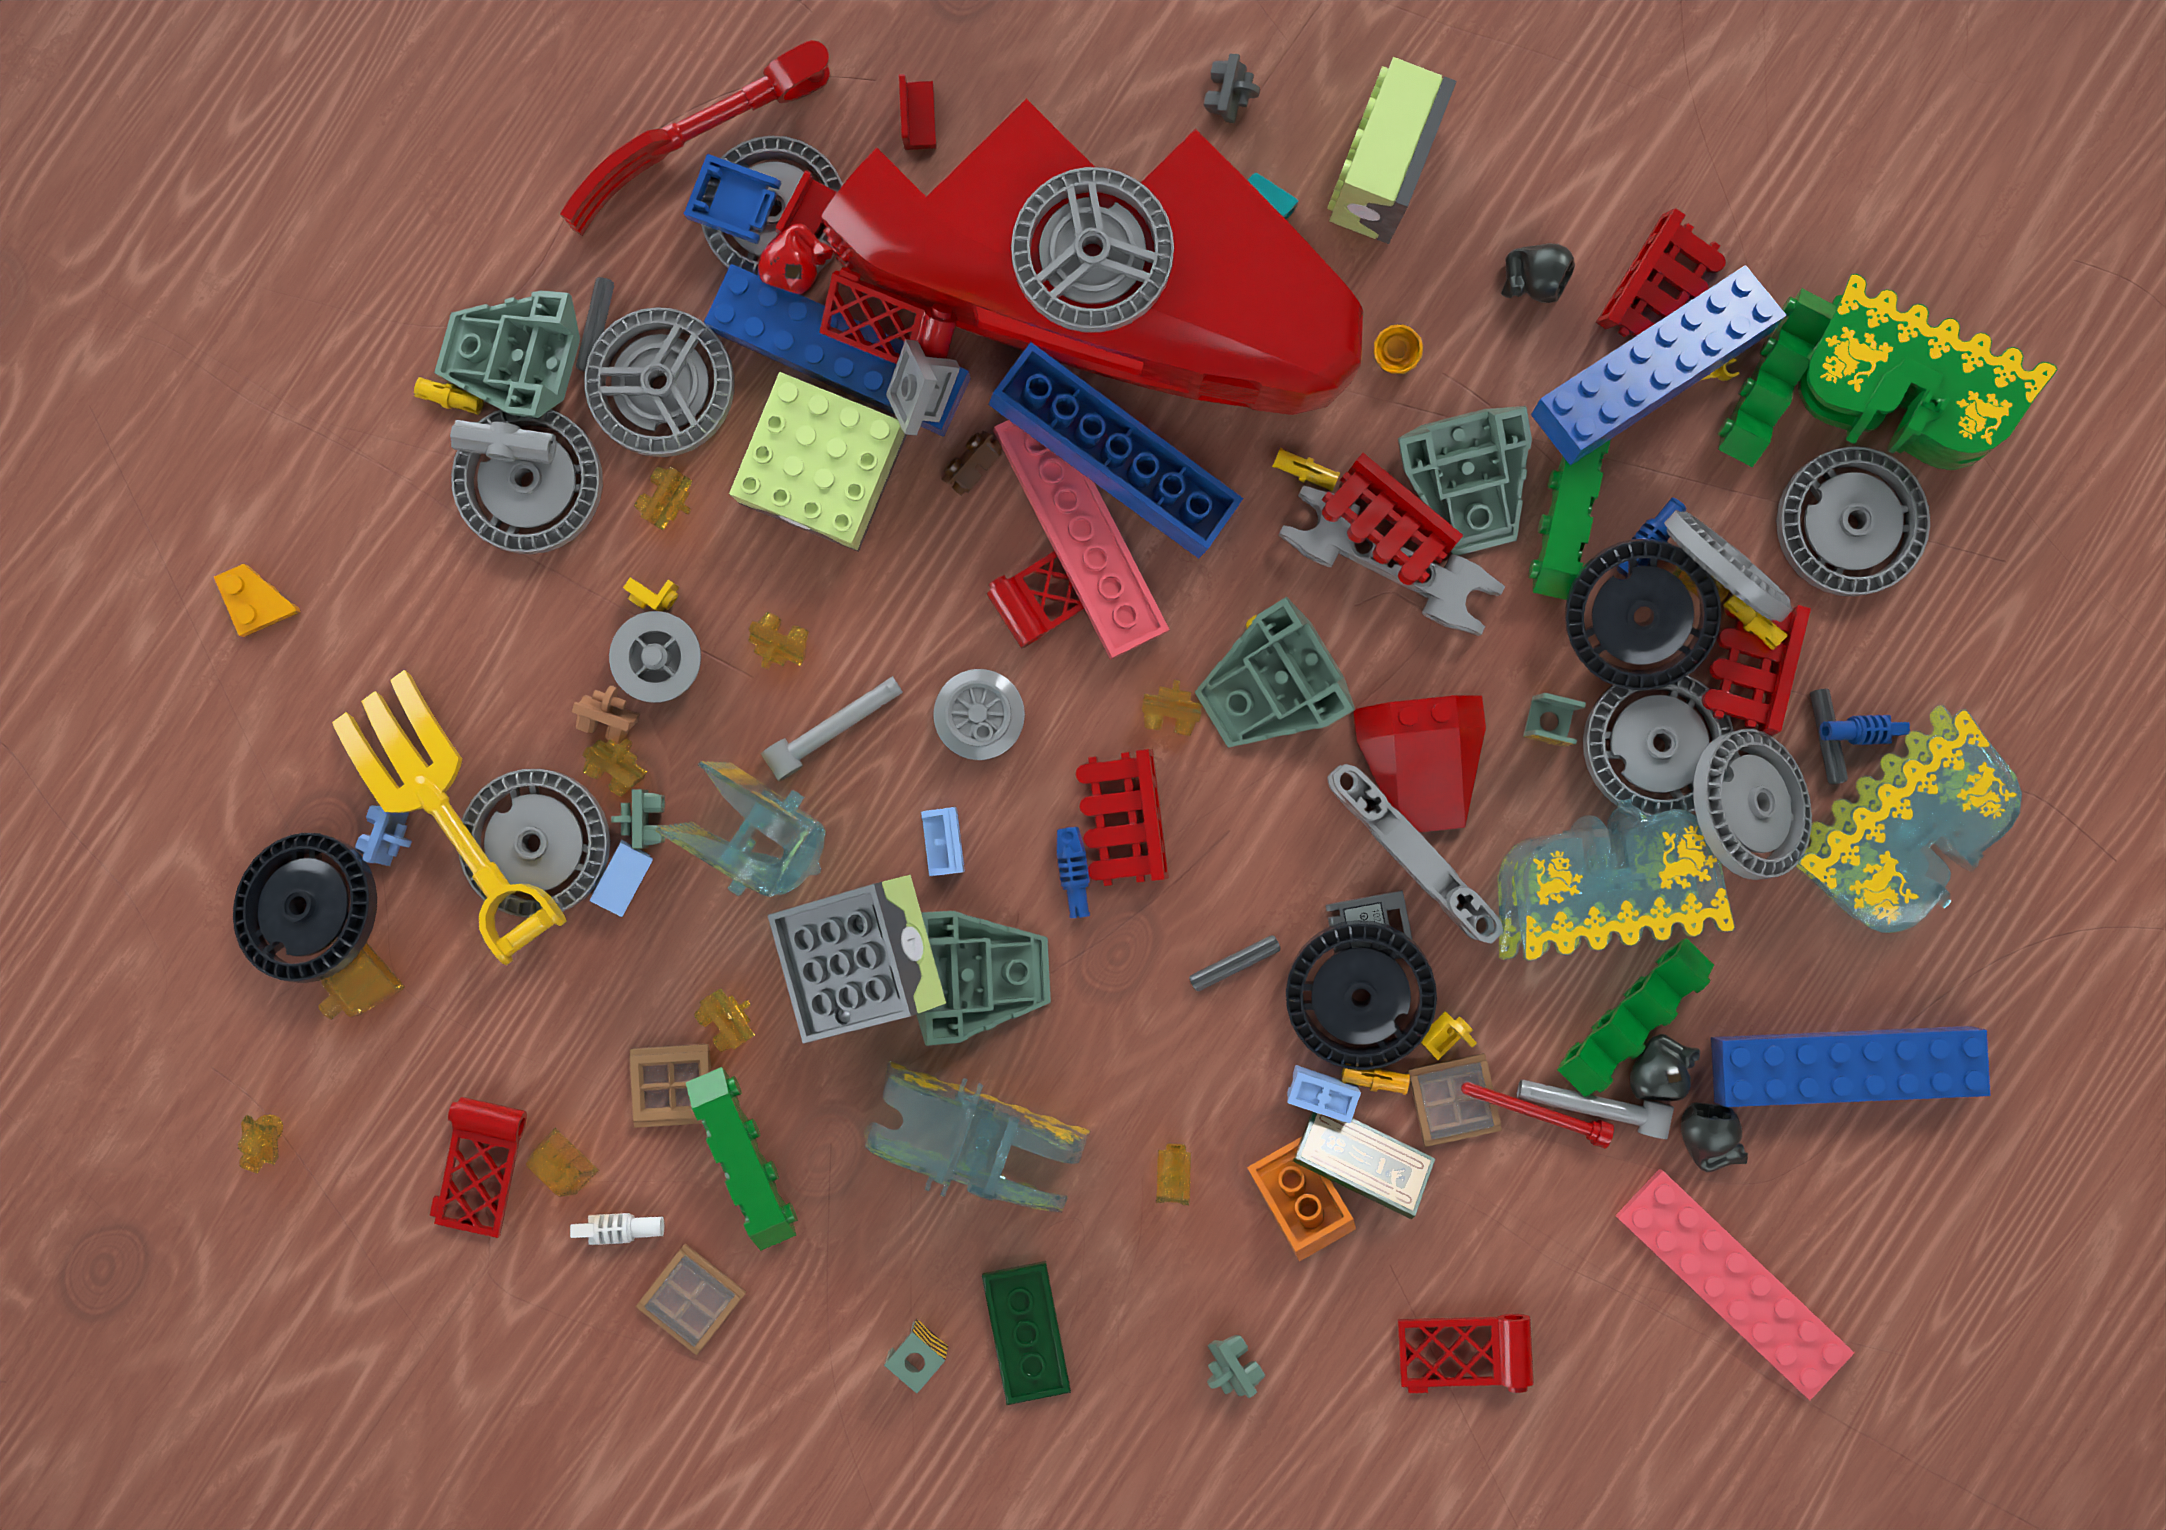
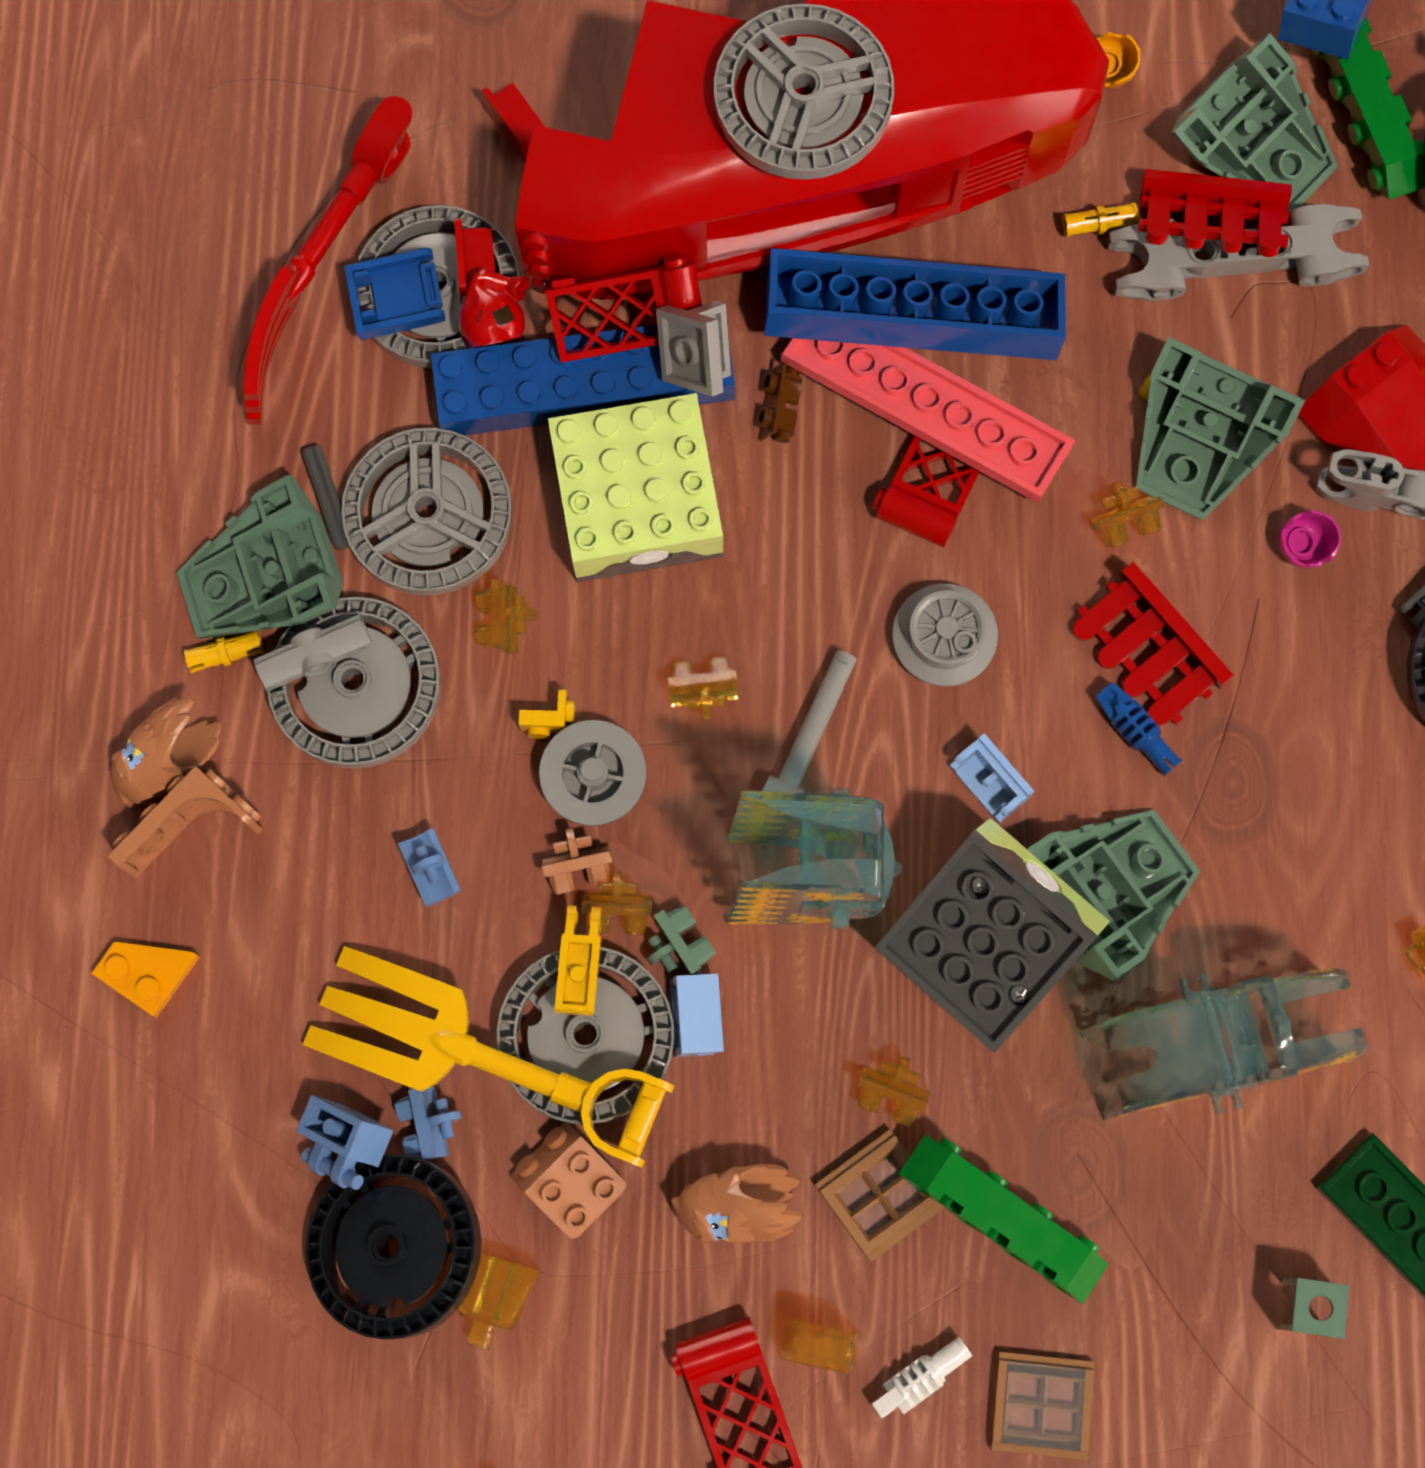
camera: 35 degrees left, 10 degrees down
dark grey axle [1189,935,1281,991] -> none
none -> nougat bracket [107,766,263,878]
none -> nougat head [111,698,221,808]
none -> medium blue brick [296,1095,394,1190]
none -> medium blue hips [398,828,462,907]
none -> nougat bracket [510,1122,626,1239]
none -> yellow hinge [554,905,602,1016]
none -> nougat head [671,1164,802,1243]
none -> dark pink hair [1278,510,1342,569]

